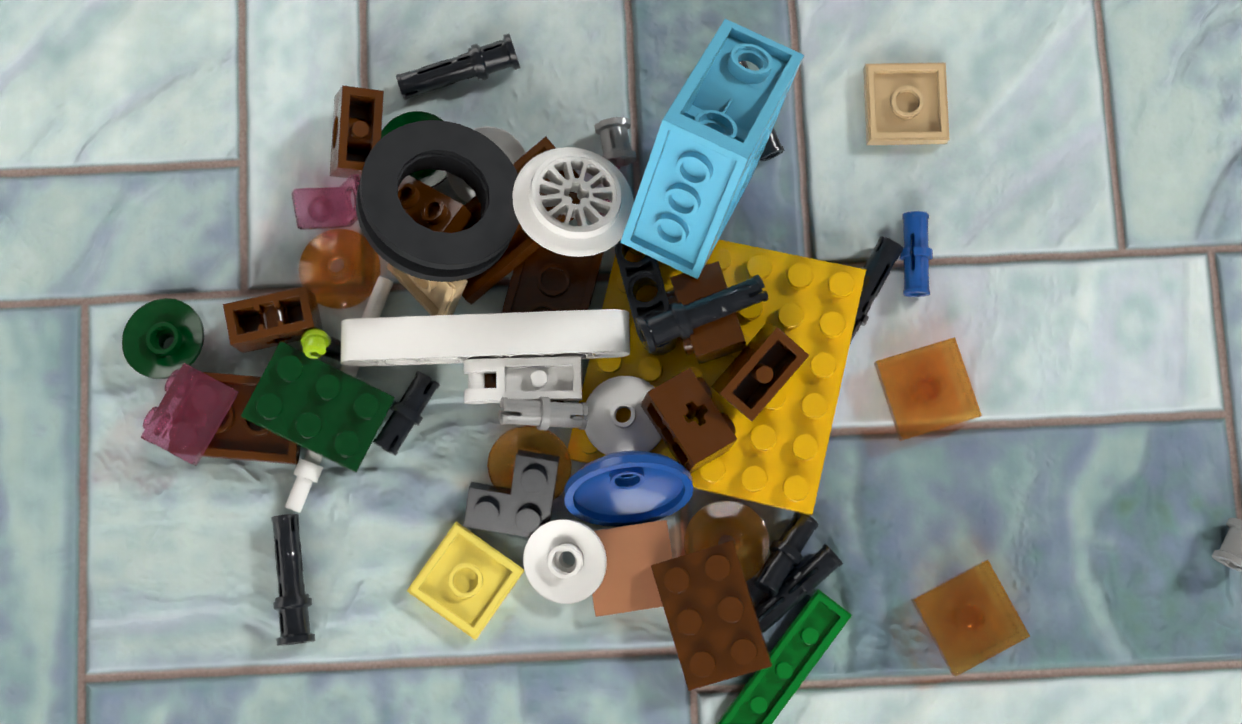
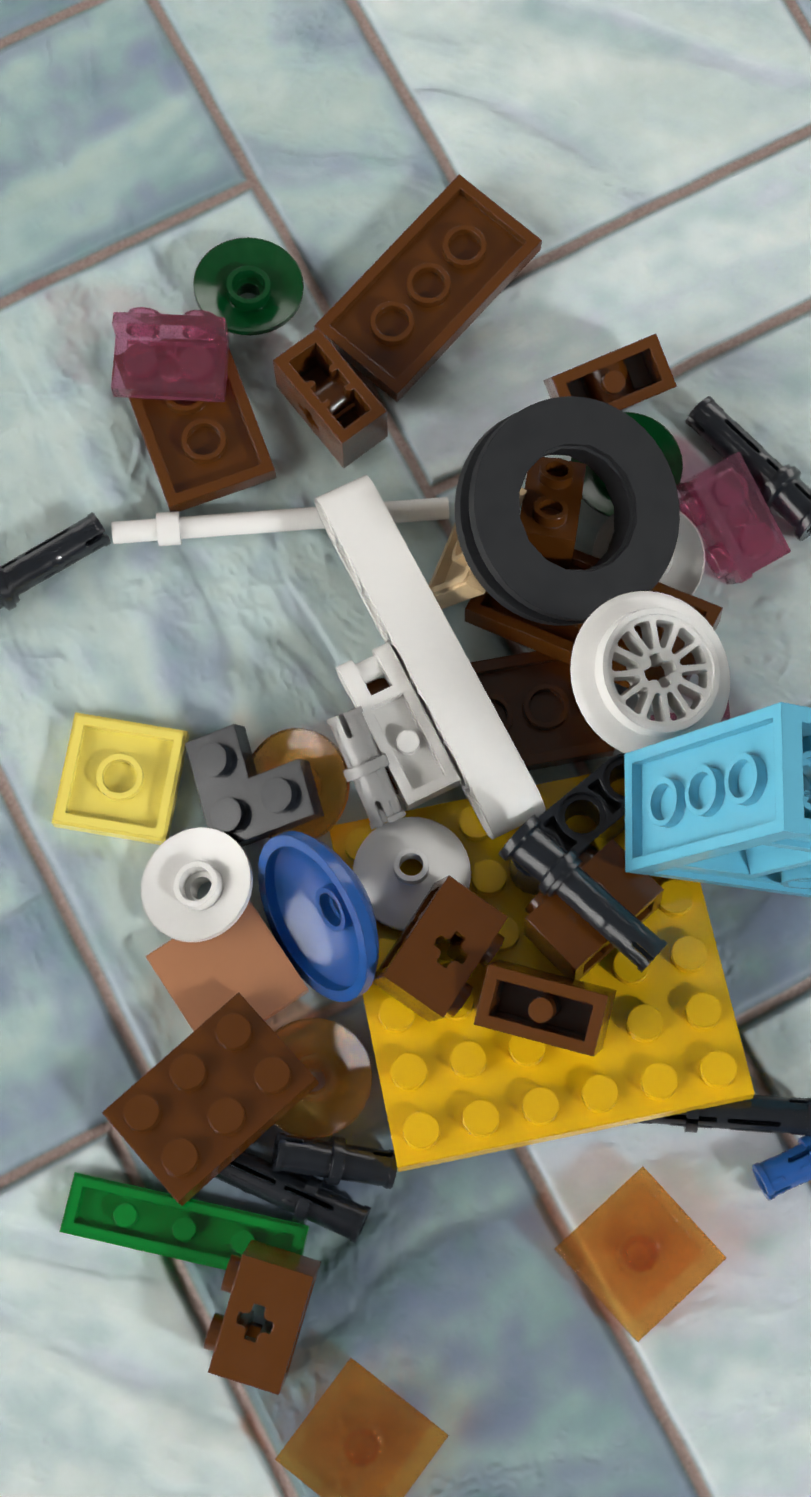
camera: 65 degrees right, 5 degrees down
dark green plate [241,341,395,473] -> none
clear pink bracket [291,174,360,230] -> none
clear orange dish [299,229,381,309] -> none
lime arm [301,328,341,362] -> none
black pin [373,371,440,456] -> none
light grey bush [594,117,636,167] -> none
none -> reddish brown brick [204,1240,321,1395]
none -> reddish brown plate [314,174,542,402]
none -> clear pink bracket [676,452,791,585]

